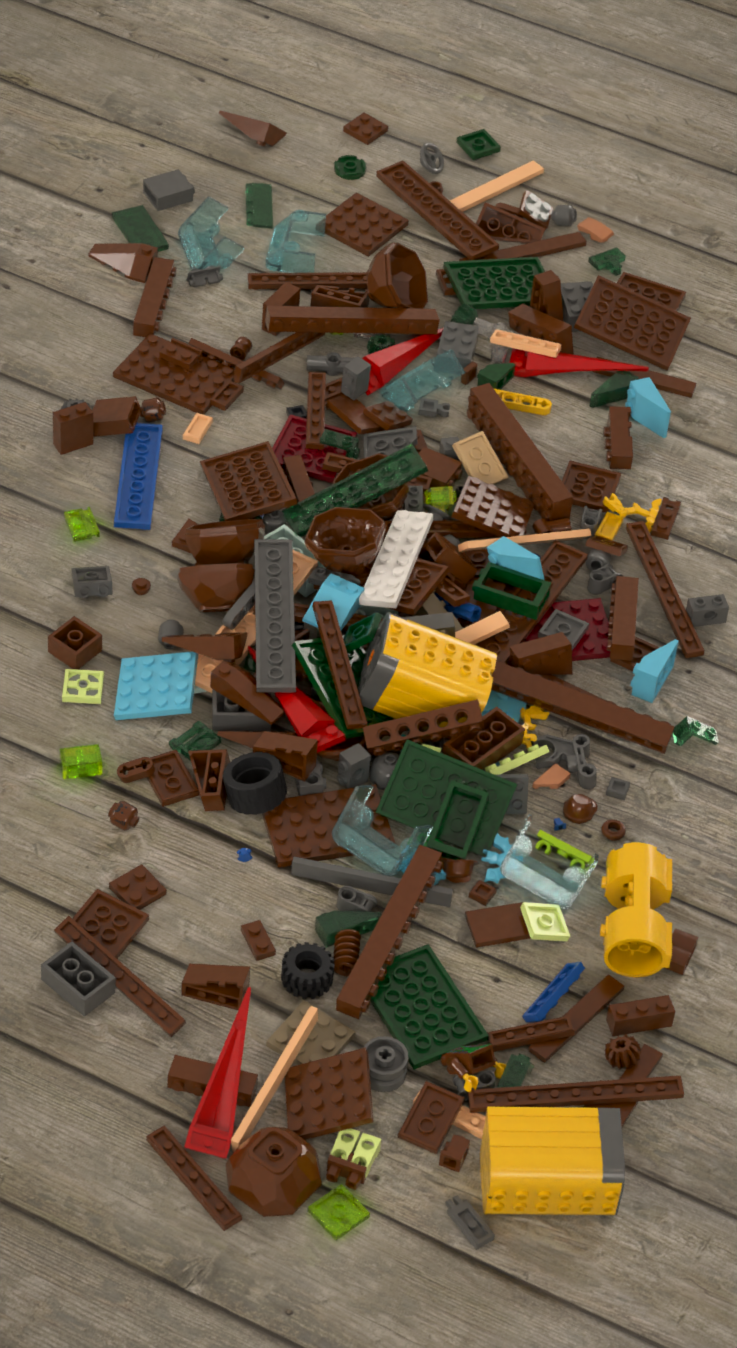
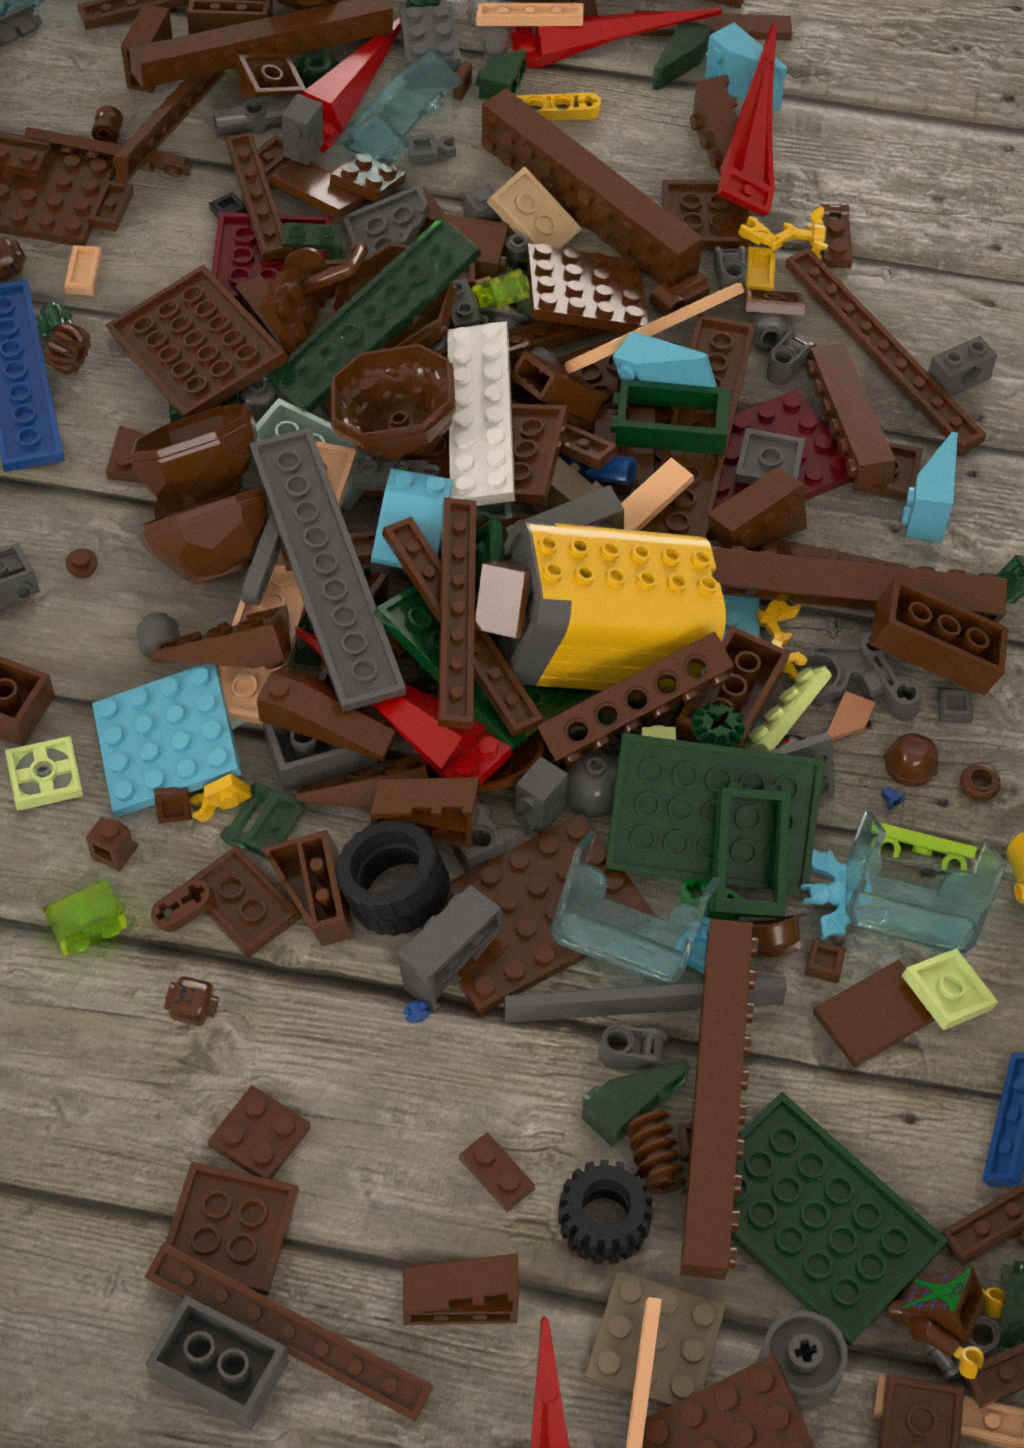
camera: 15 degrees left, 10 degrees up
none -> clear green gear [36,303,74,337]
none -> reddish brown gear [45,321,91,375]
none -> reddish brown brick [86,817,138,872]
none -> reddish brown tile [154,787,192,824]
none -> yellow plate [190,773,252,822]
none -> reddish brown slope [237,52,306,98]
none -> reddish brown plate [259,241,368,356]
none -> dark grey wedge [397,884,504,1013]
none -> reddish brown plate [437,497,476,729]
none -> slope [475,560,531,639]
none -> dark grey pin [507,234,529,270]
none -> dark green gear [691,701,746,747]
none -> red plate [717,23,778,217]
none -> reddish brown brick [870,577,1008,696]

